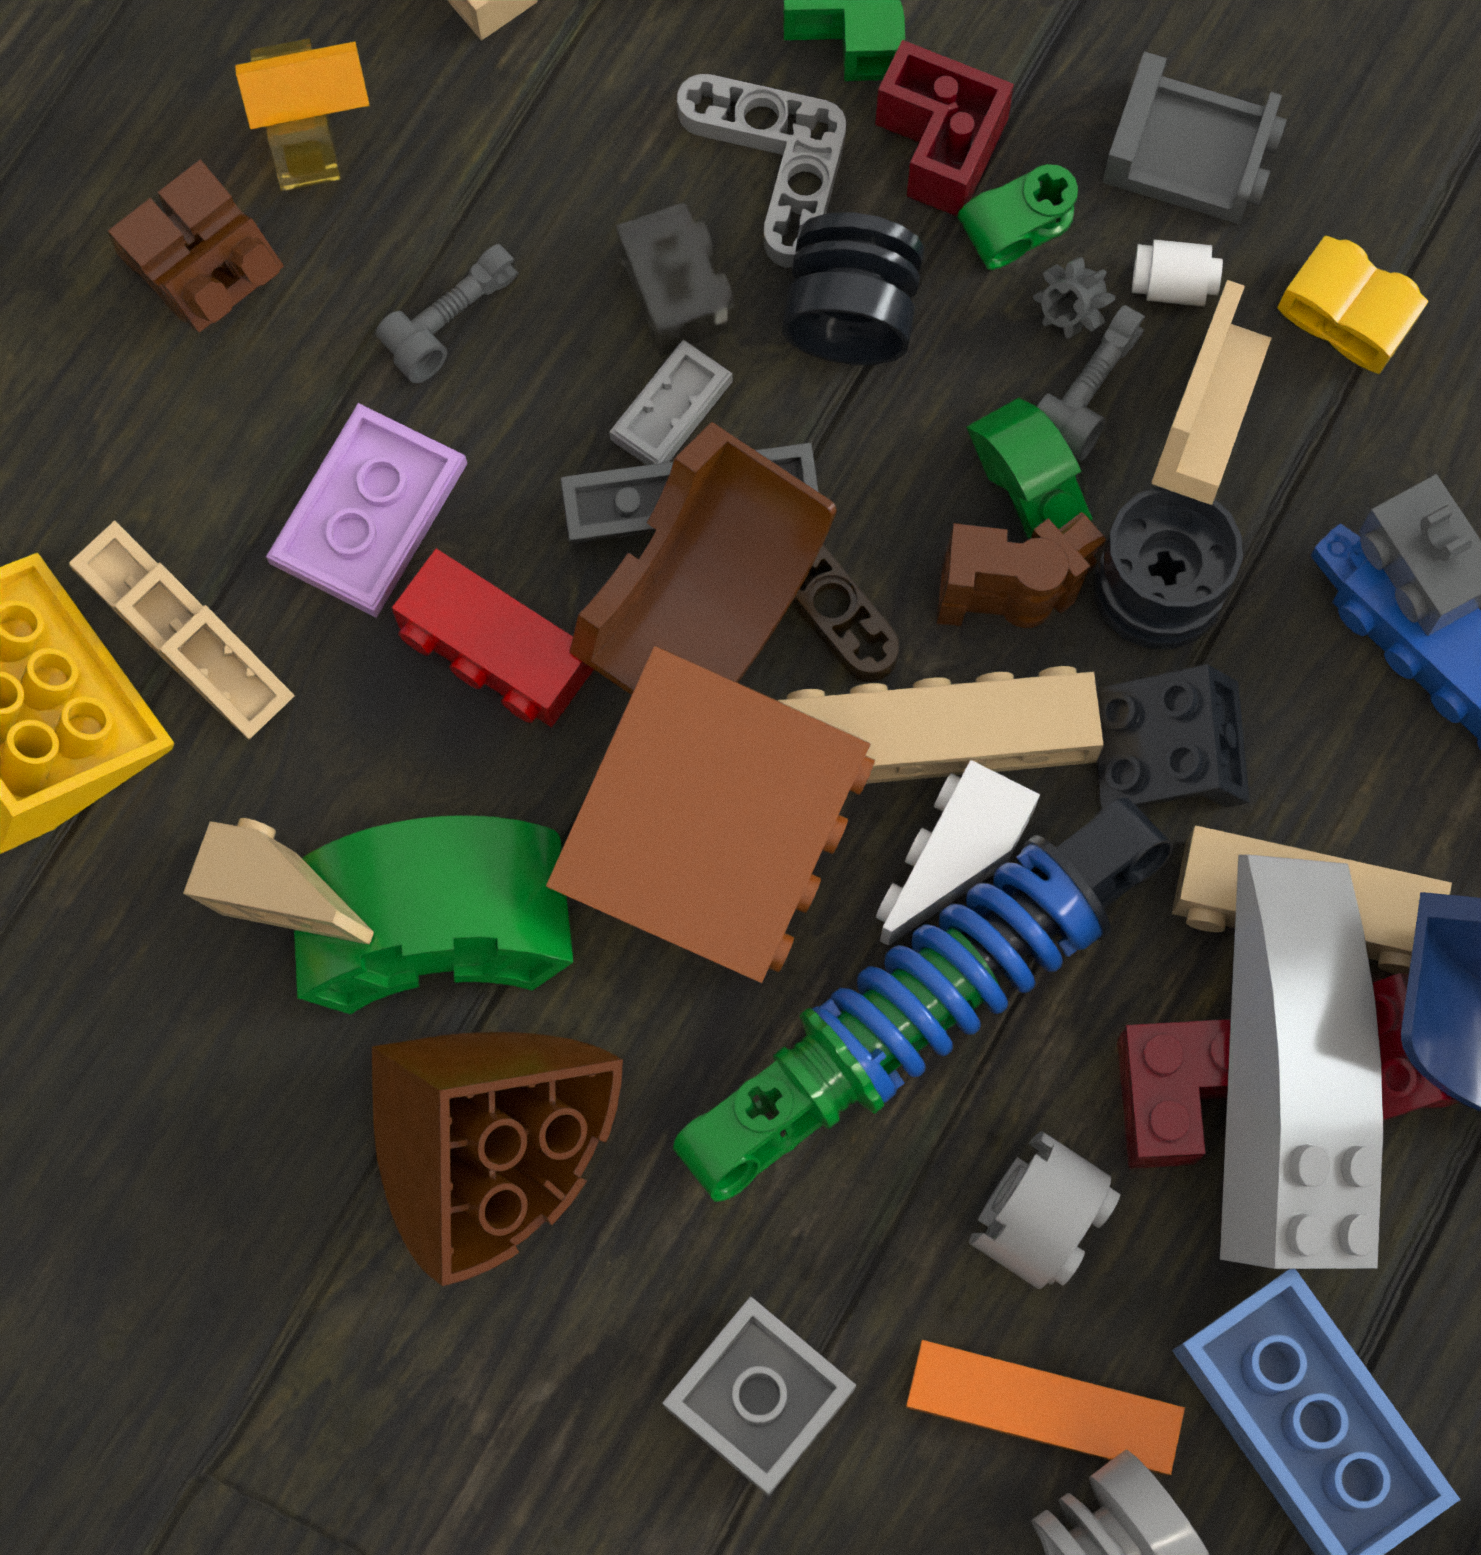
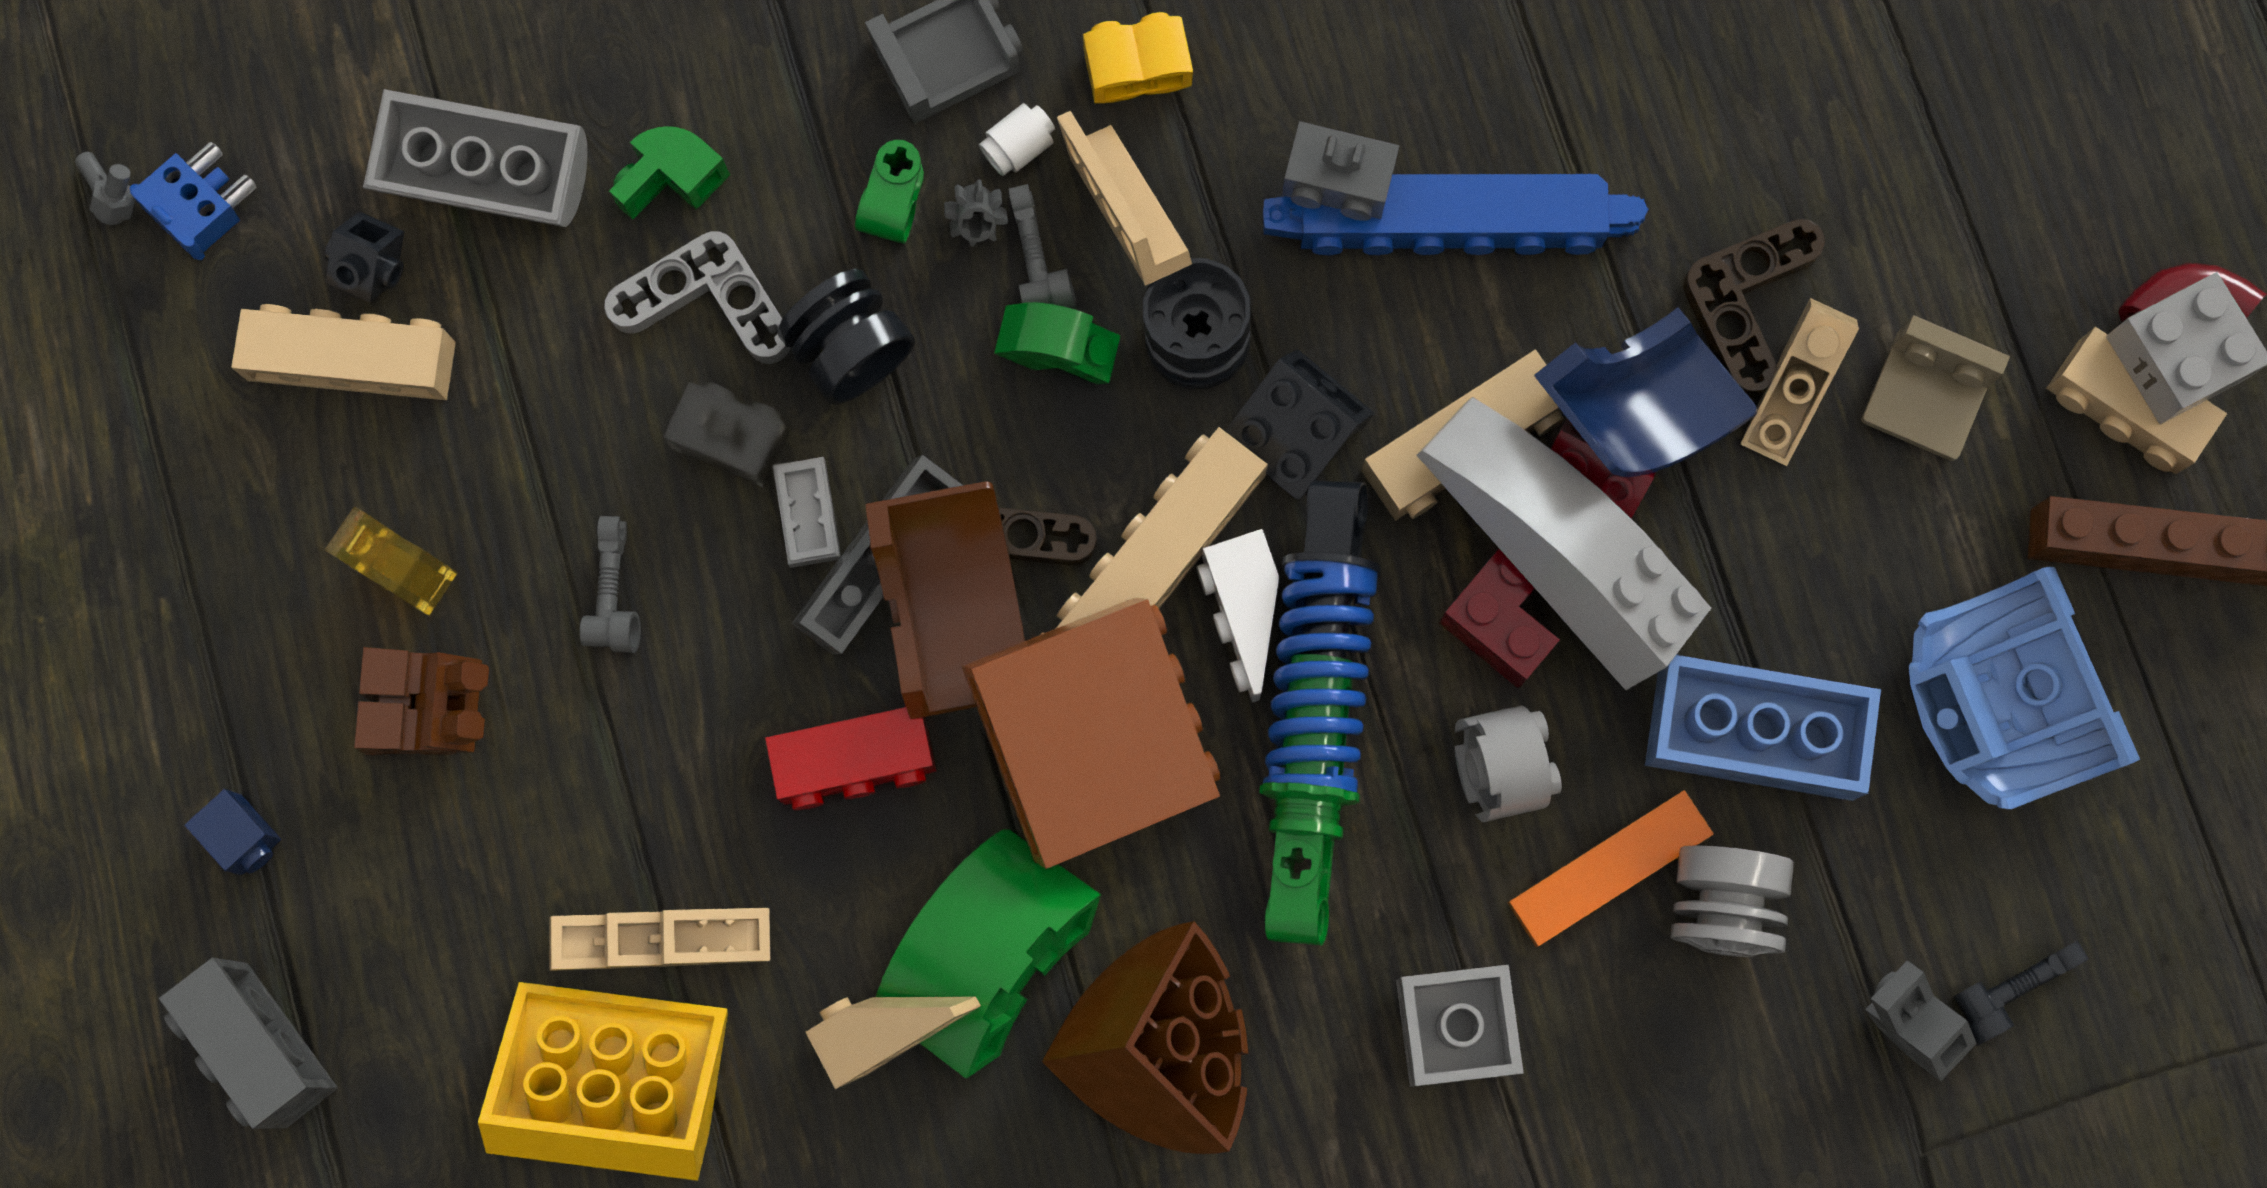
camera: 45 degrees left, 5 degrees up
light orange tile [235,41,370,129] -> none
lavender tile [266,403,467,618] -> none
dark red brick [875,40,1014,216] -> none
reddish brown hips [937,512,1106,628] -> none

